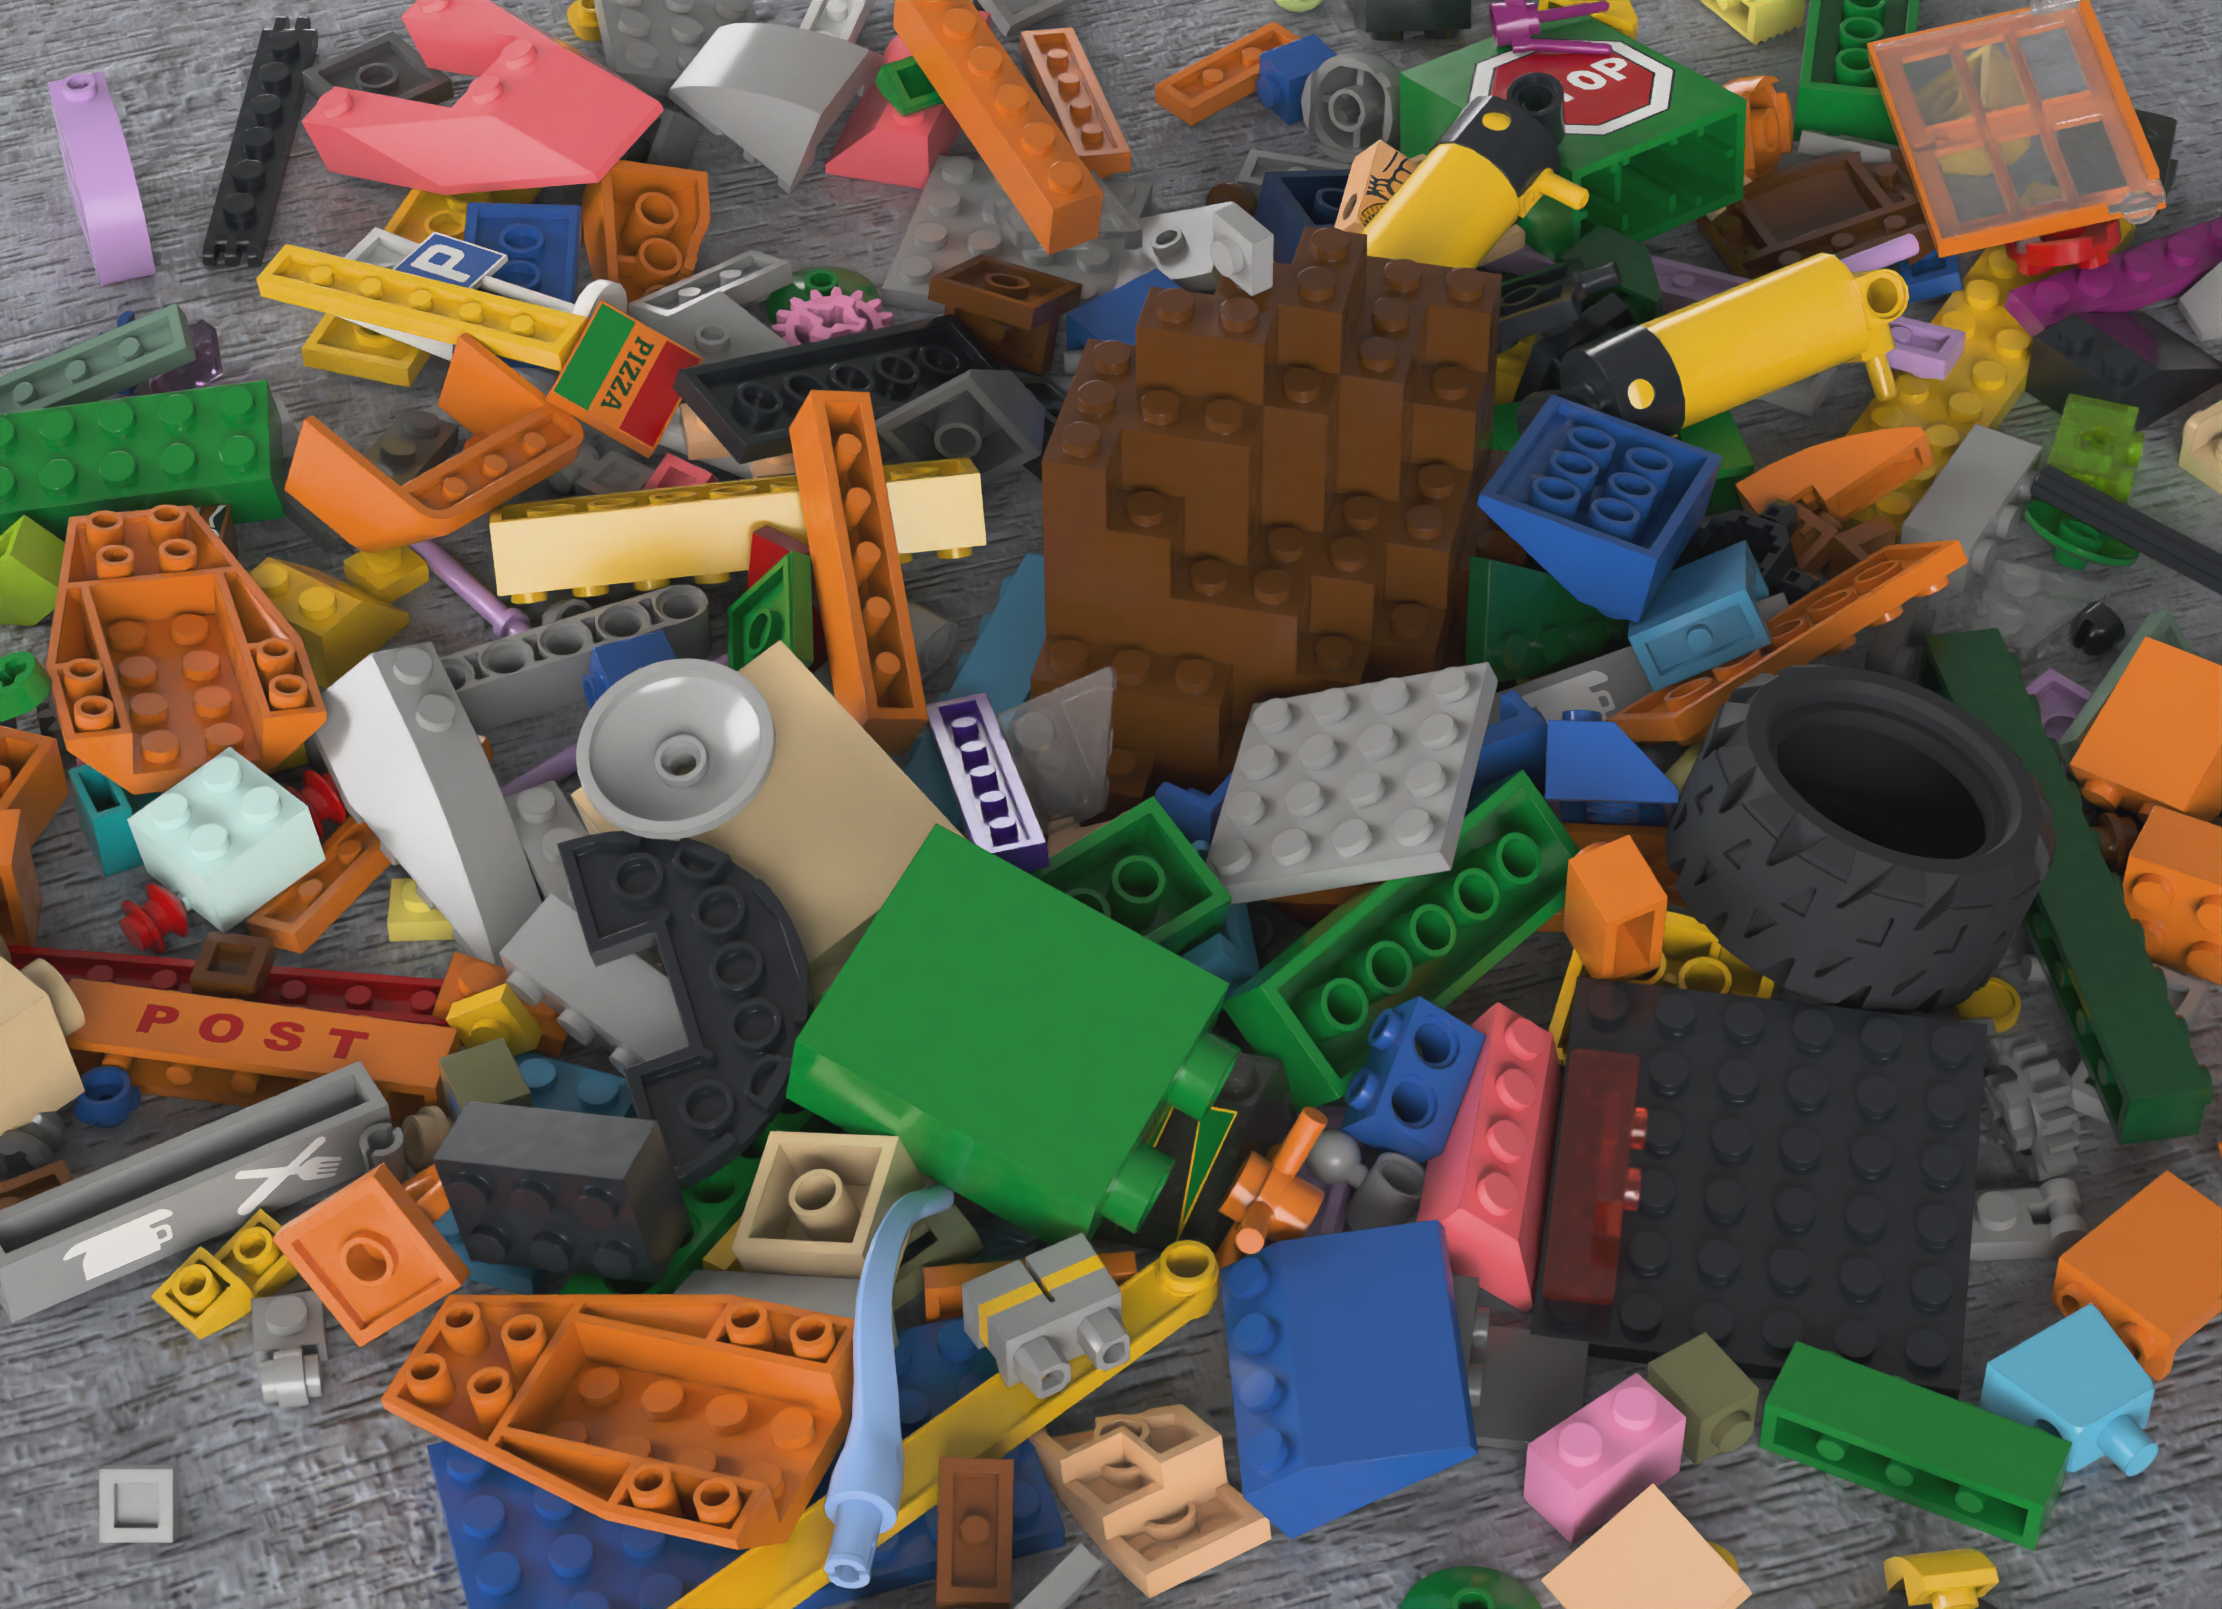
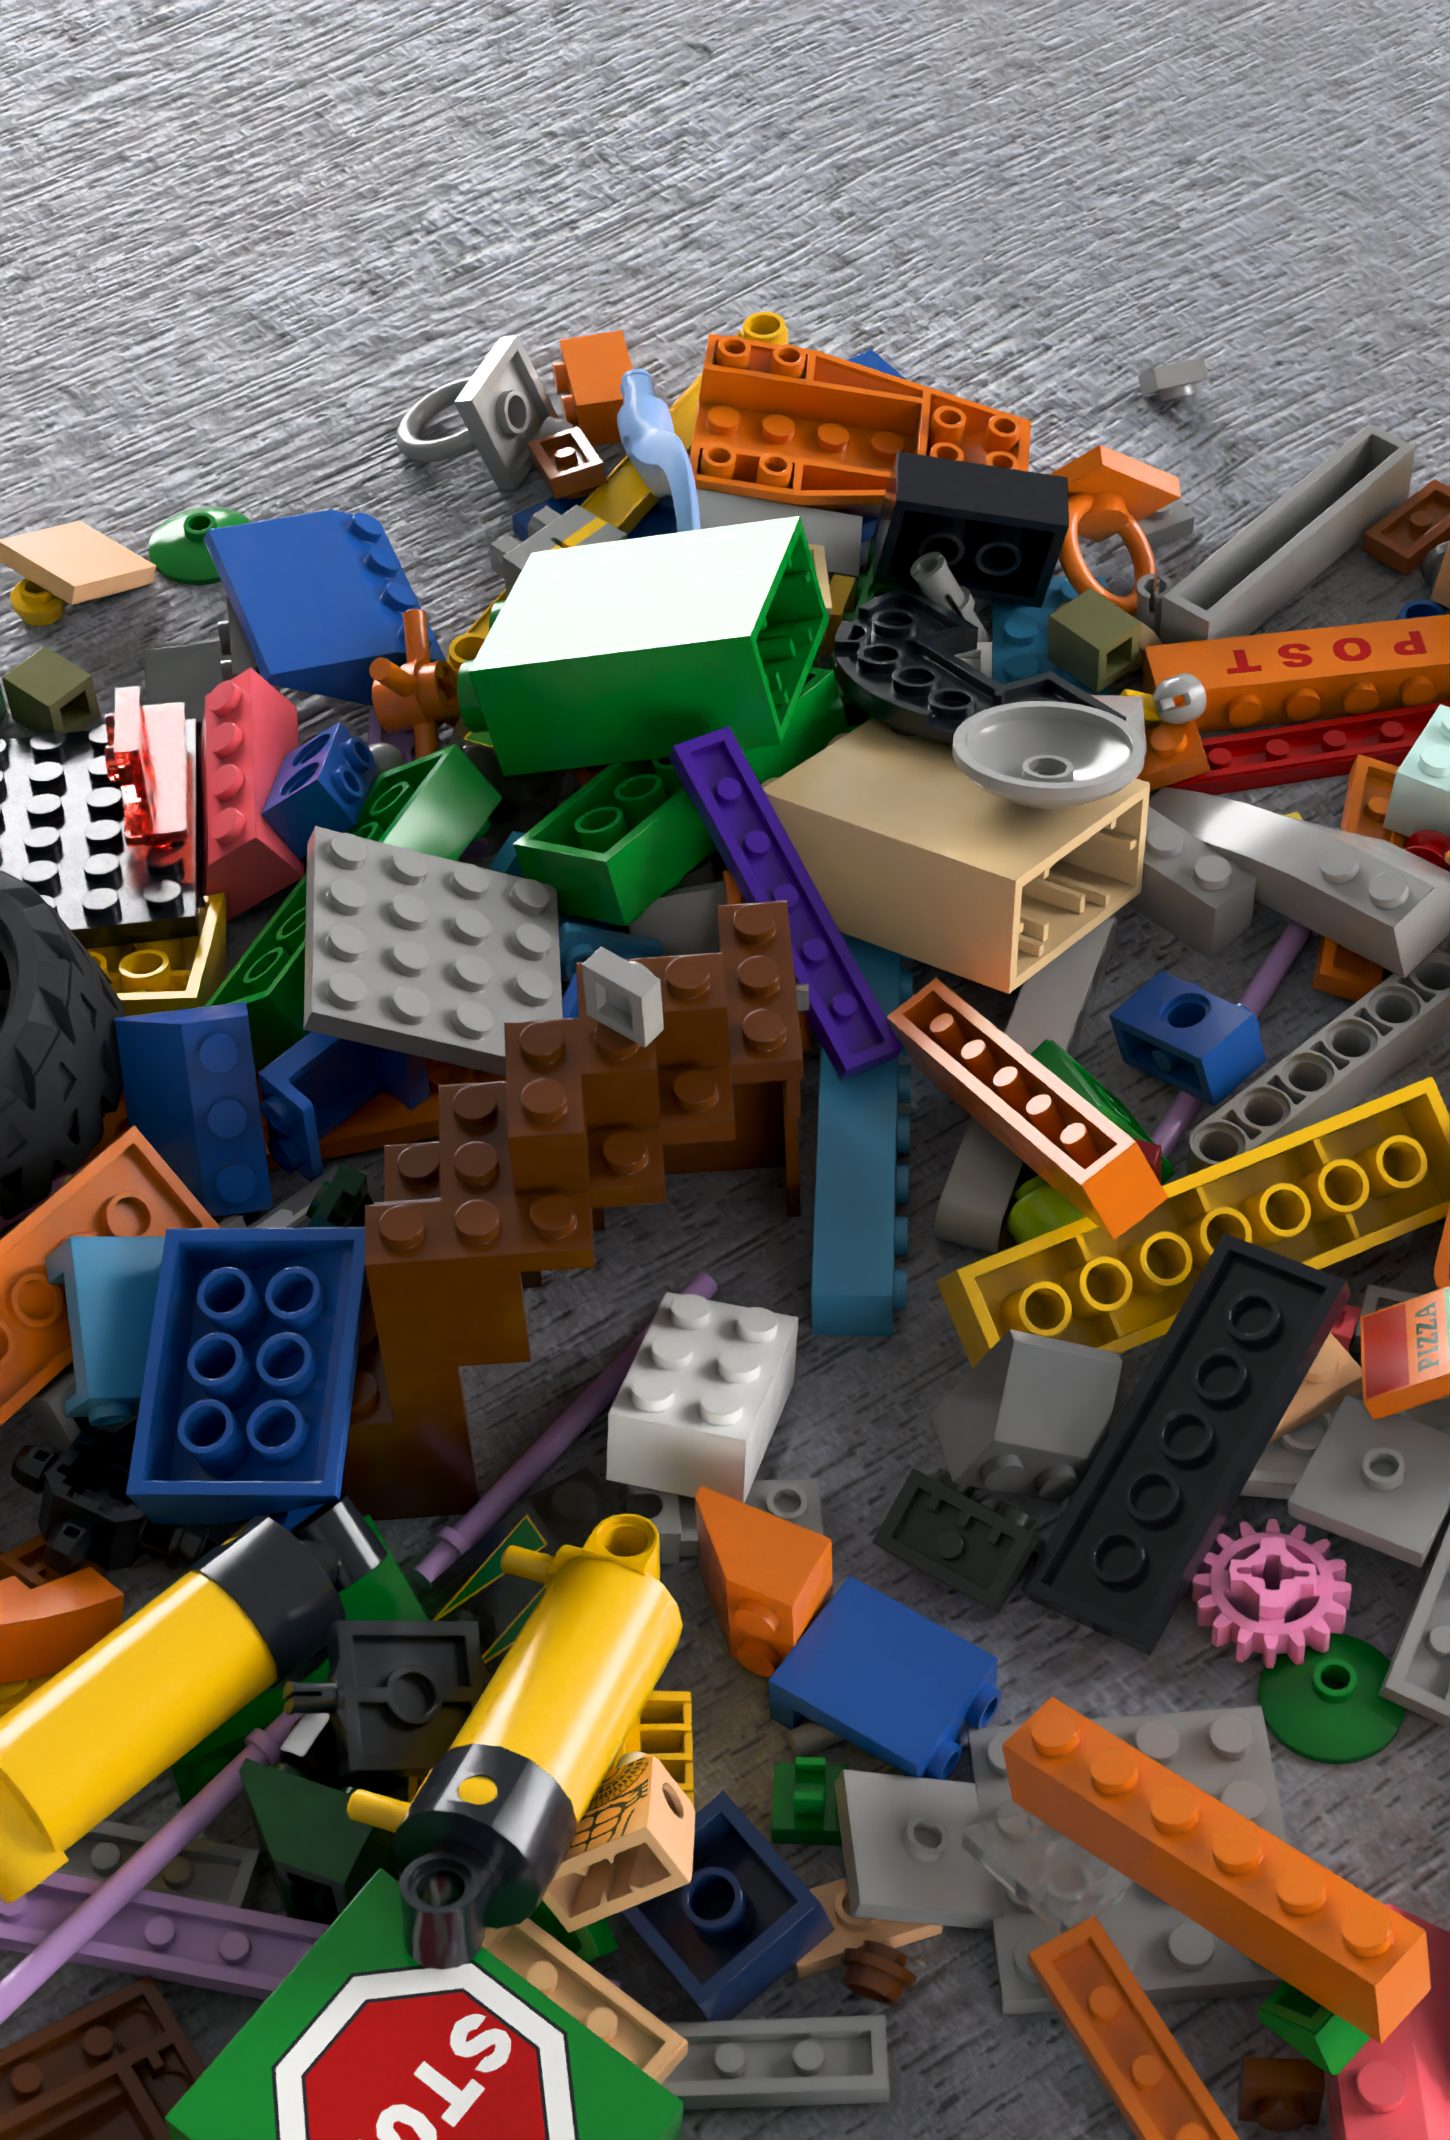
camera: 165 degrees right, 5 degrees up
yellow slope [151,1208,299,1340] -> none
reddish brown plate [189,931,276,1003] -> none
reddish brown bracket [928,254,1083,375] -> none
light nougat slope [1028,1404,1272,1599] -> none
bright pink brick [1523,1372,1686,1544] -> none
orange piece [1563,835,1668,982] -> none
none -> light grey hinge [1153,673,1206,724]

